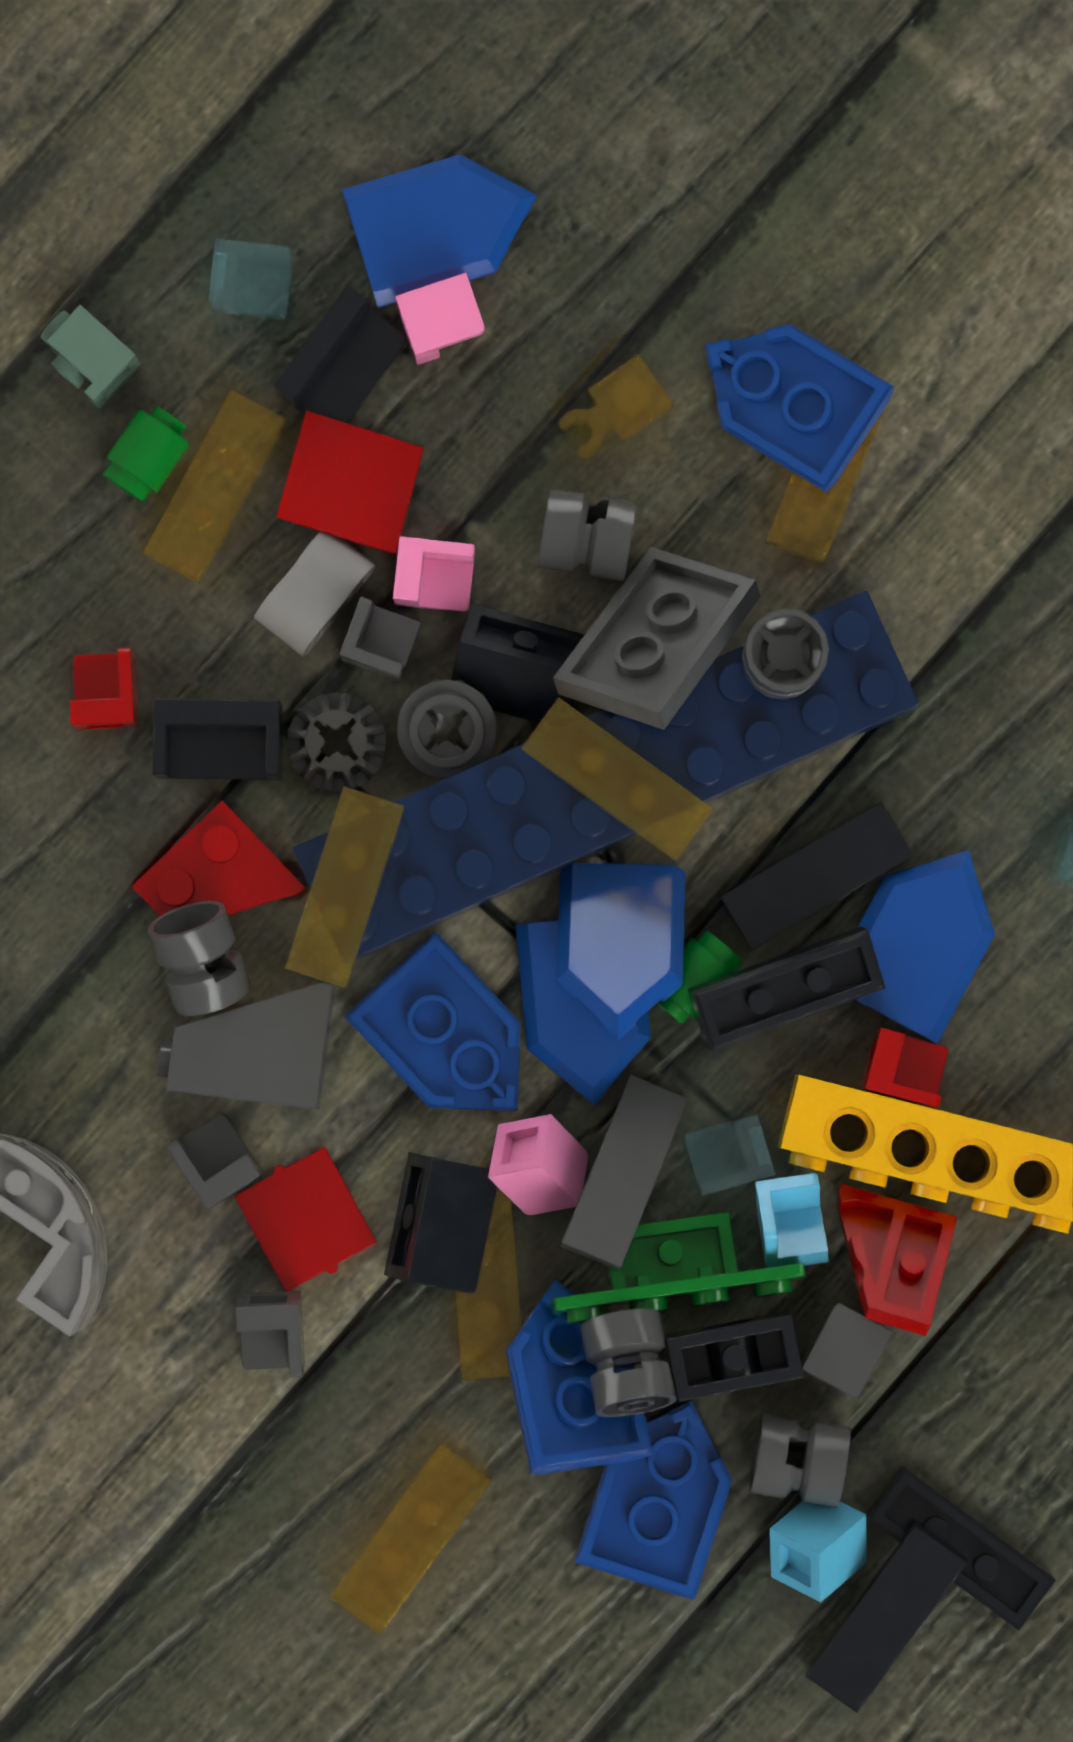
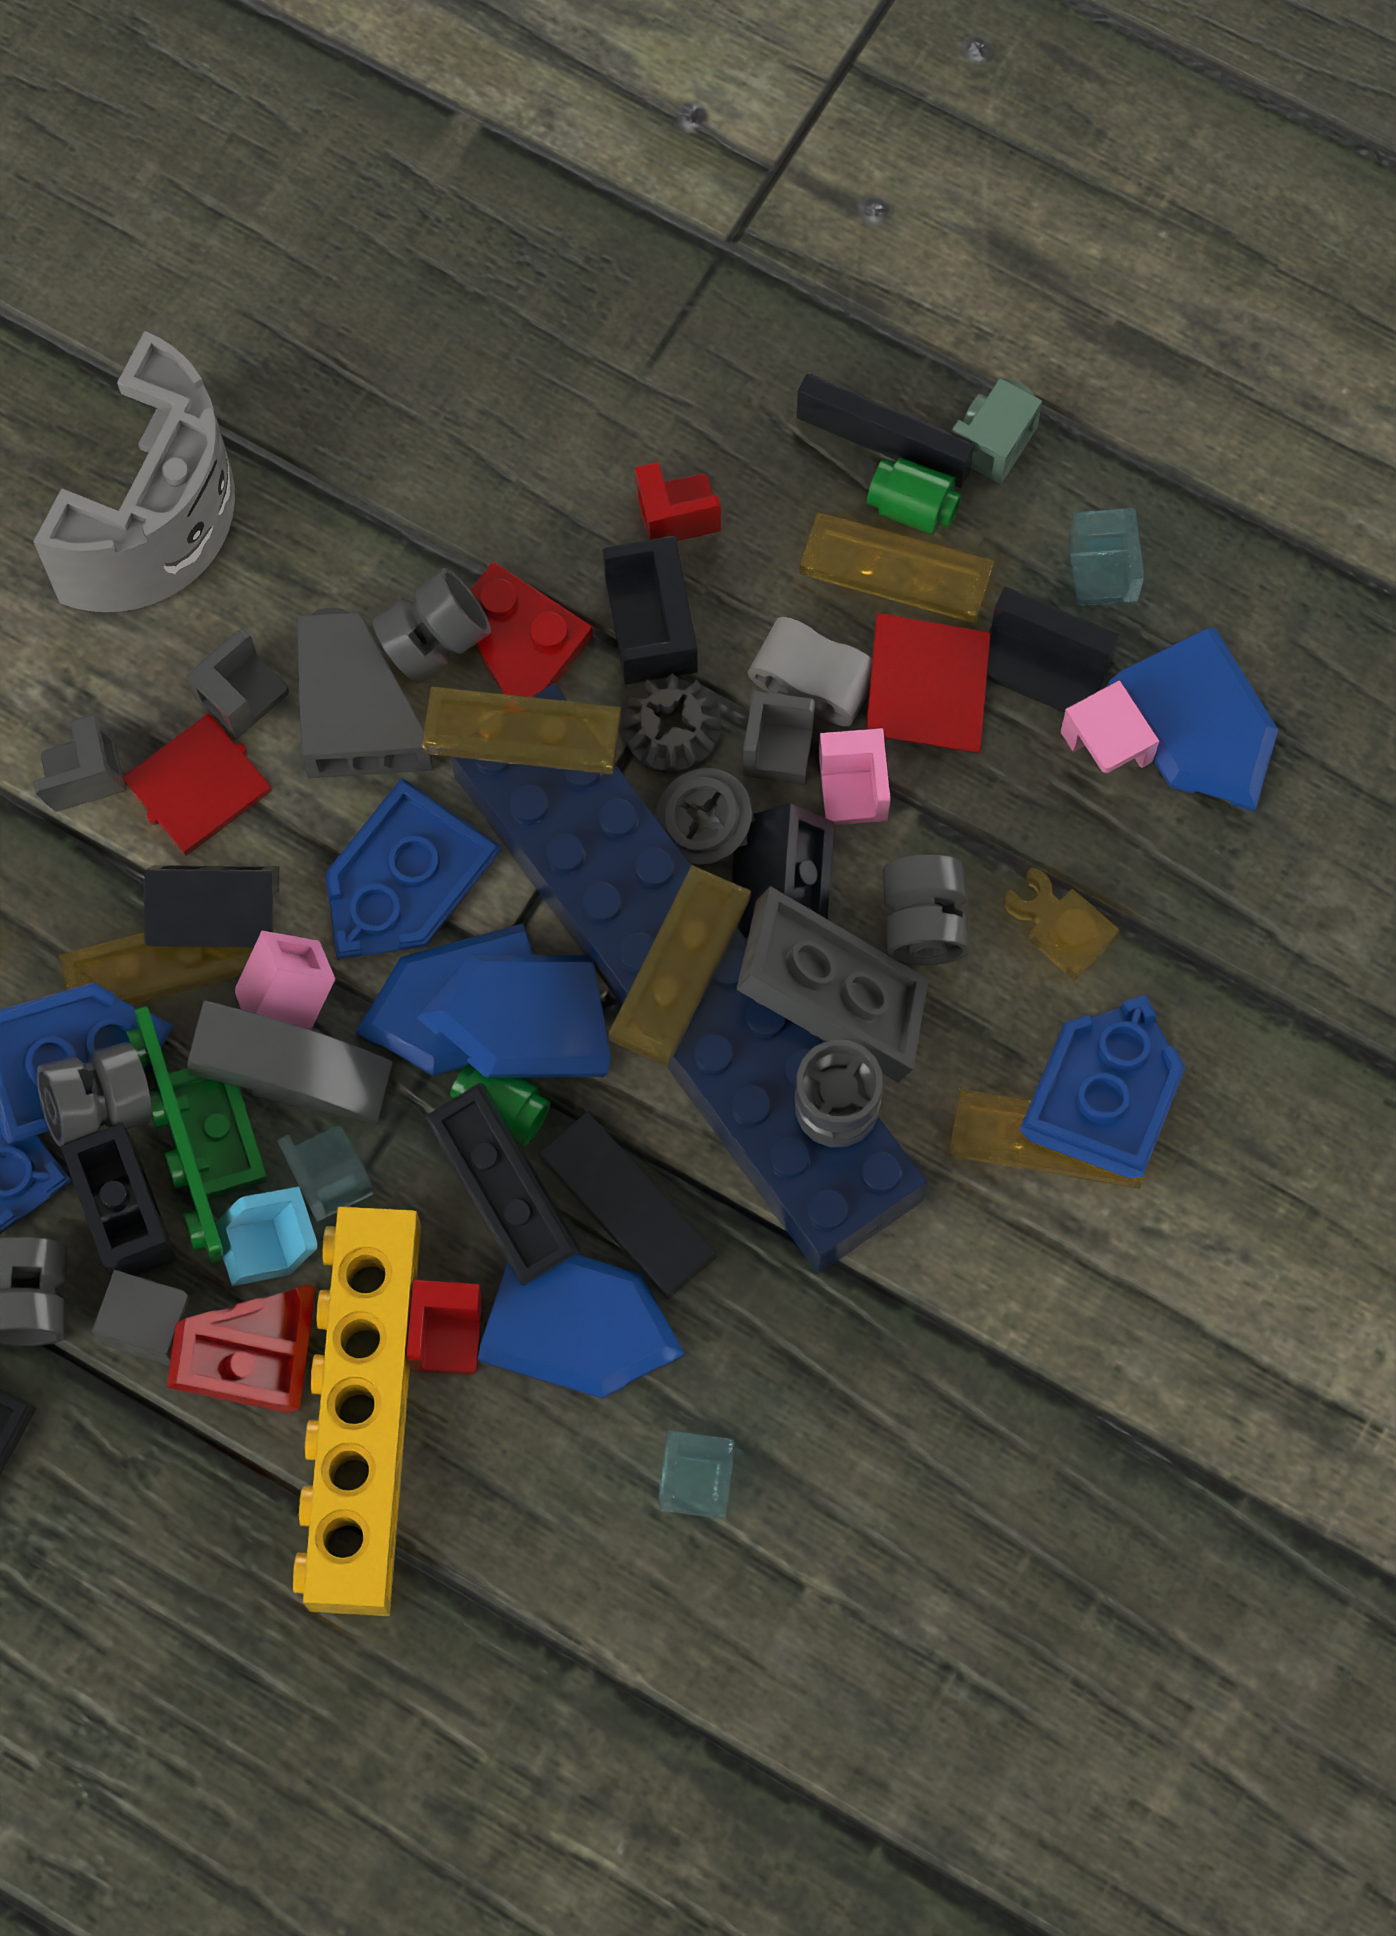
camera: 80 degrees right, 15 degrees down
none -> black tile [797,374,974,488]

